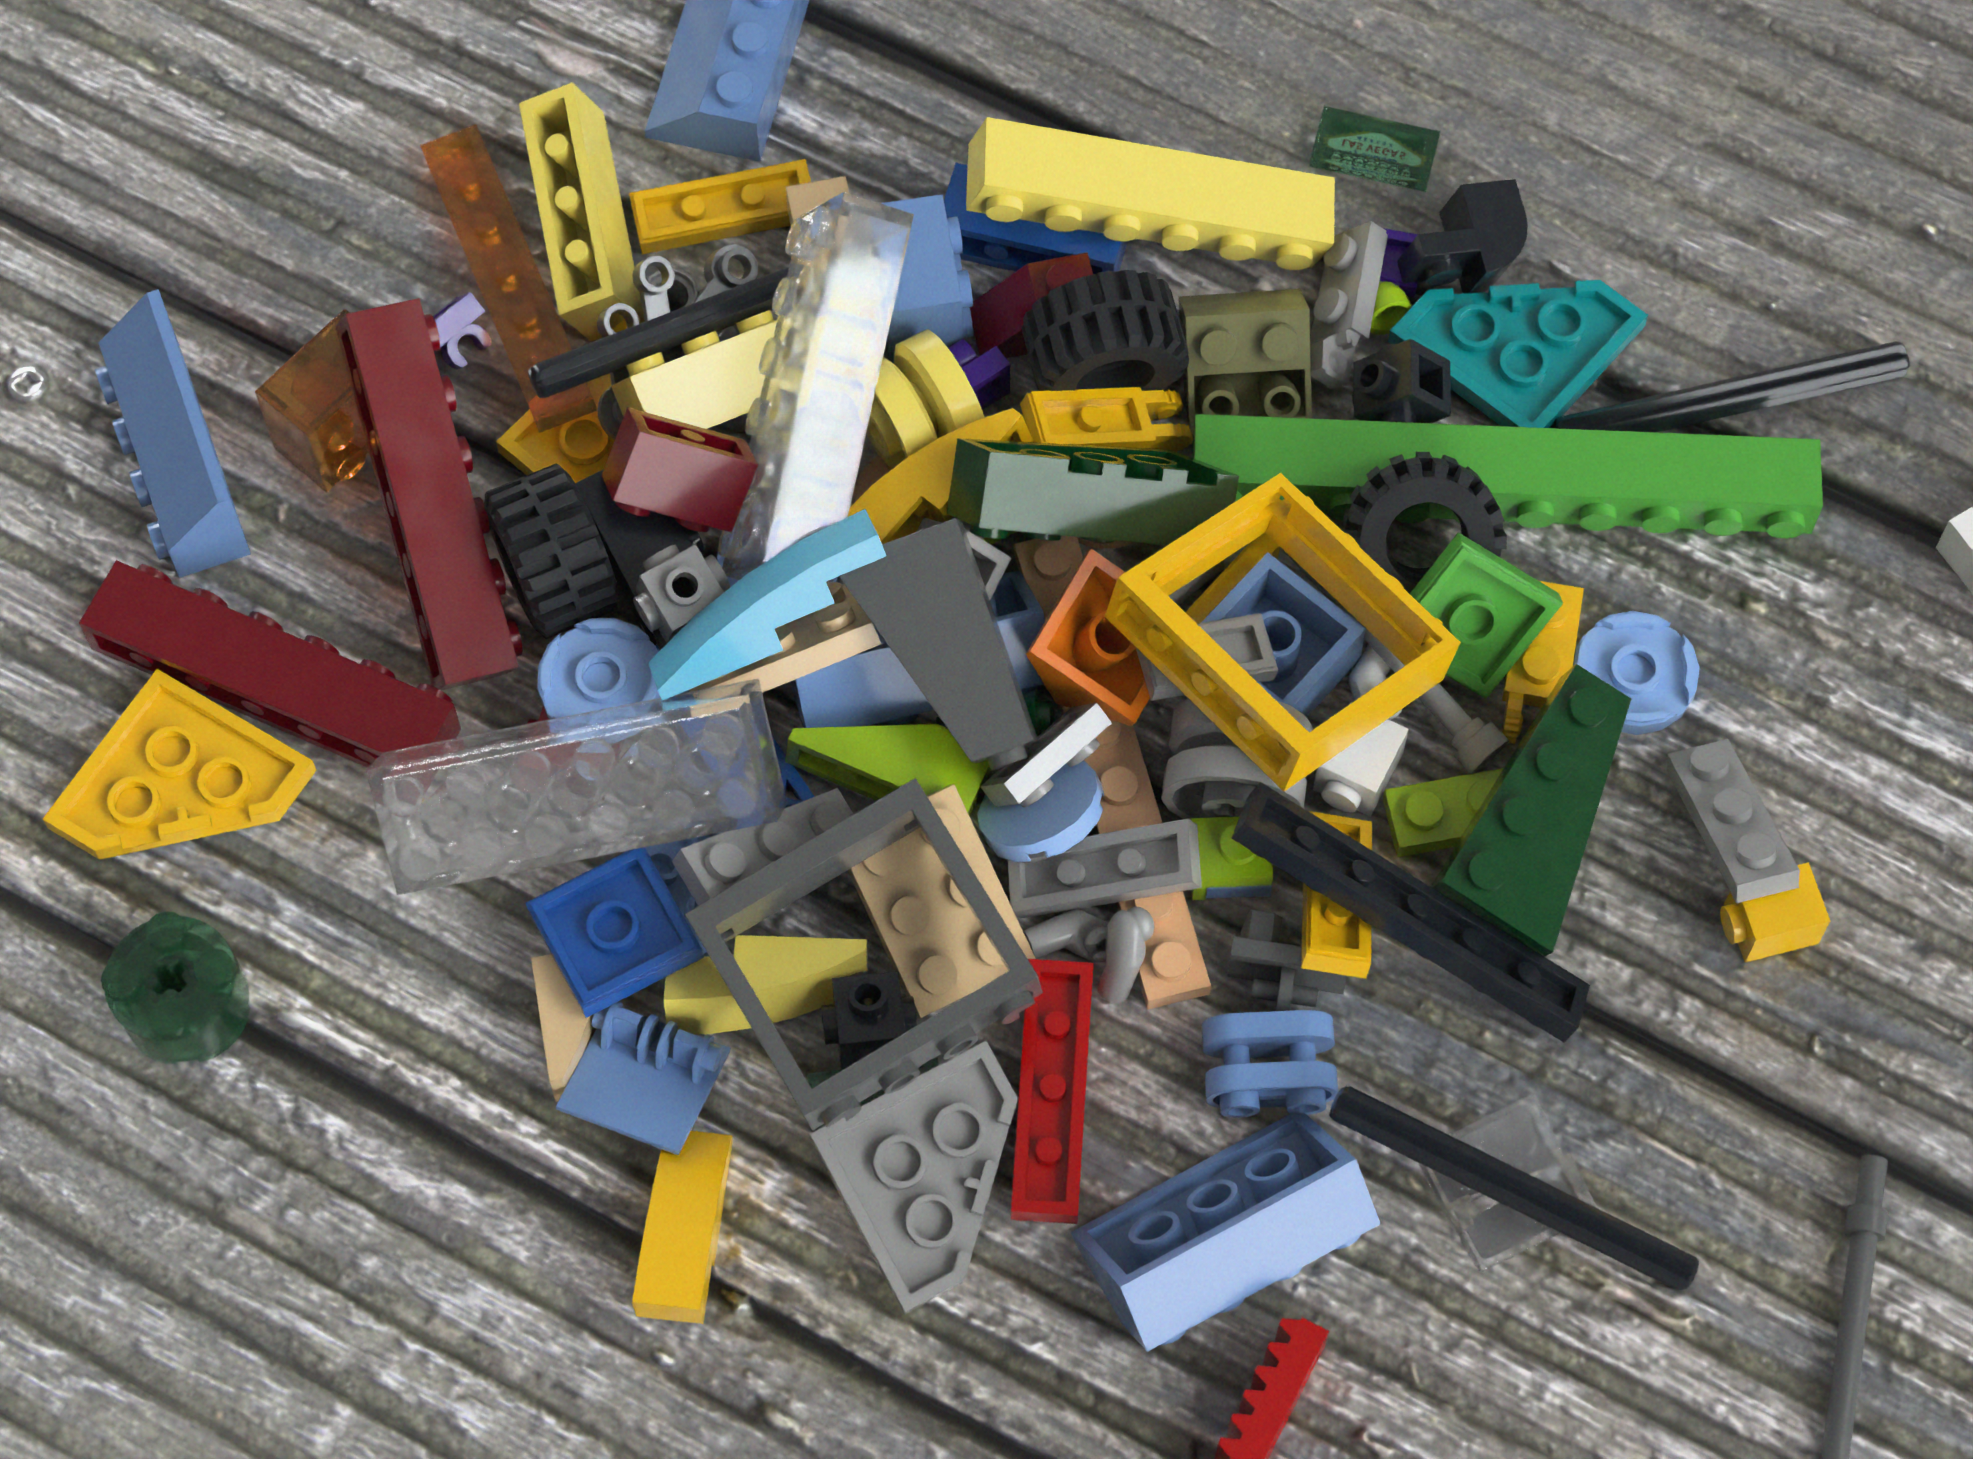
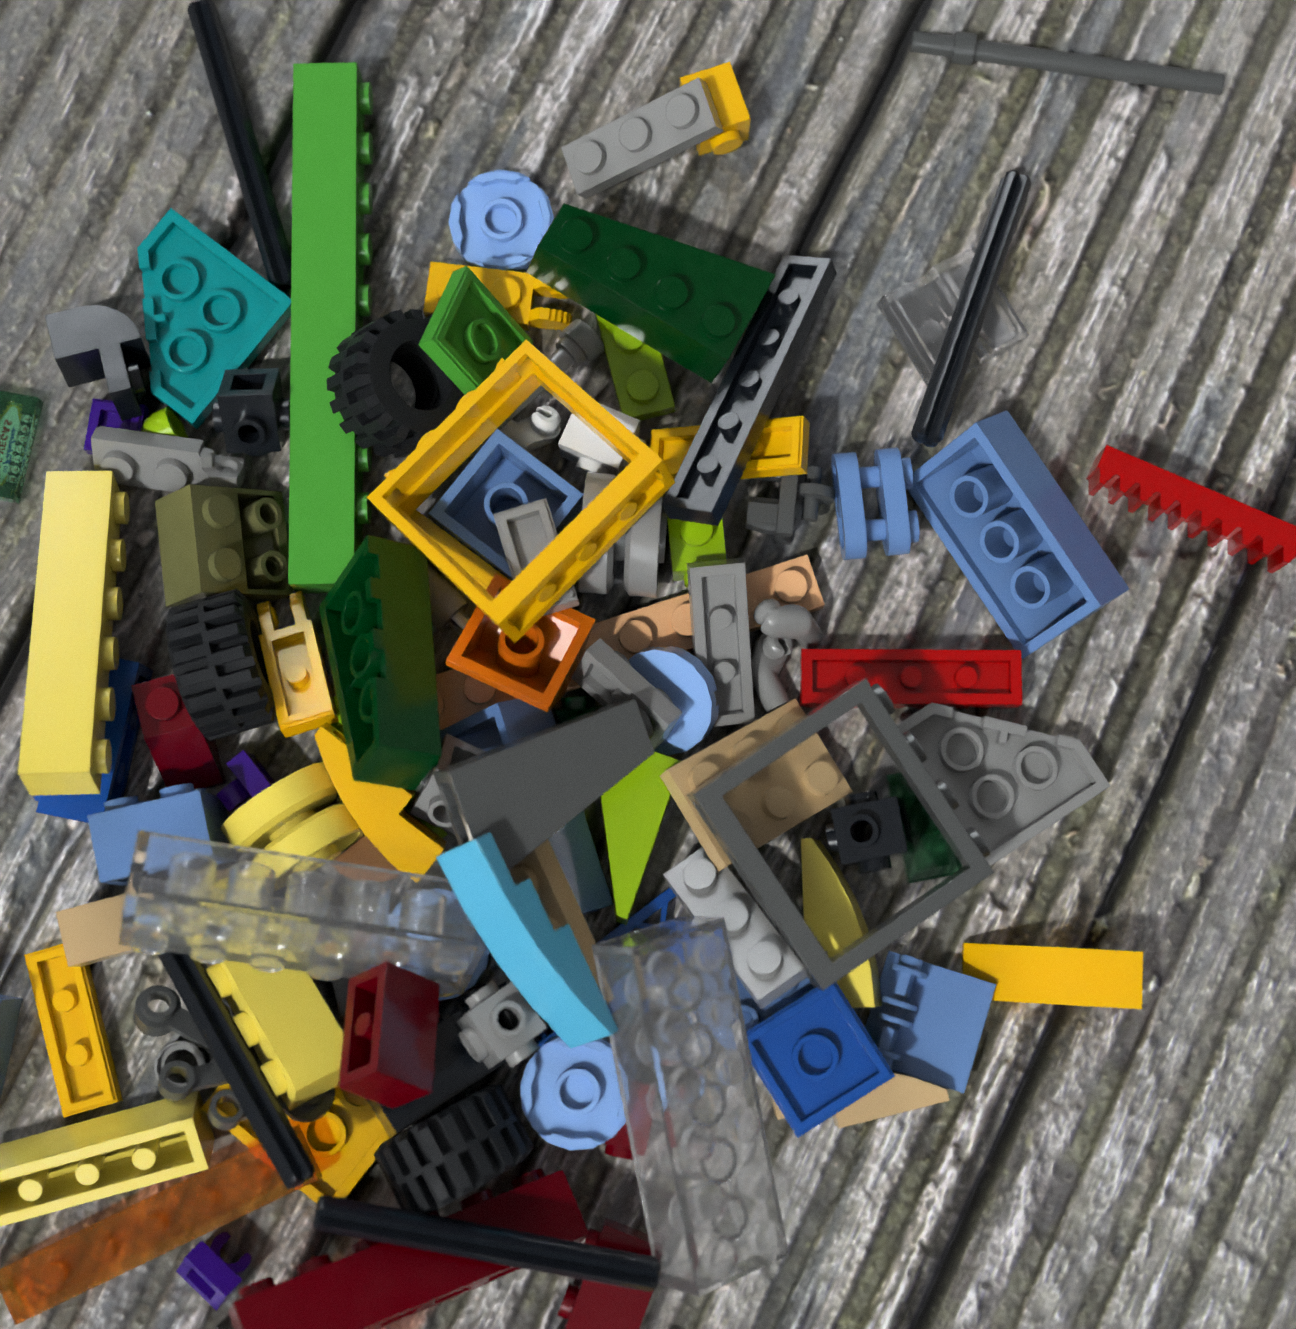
camera: 90 degrees left, 15 degrees up
none -> black axle [313,1195,661,1292]

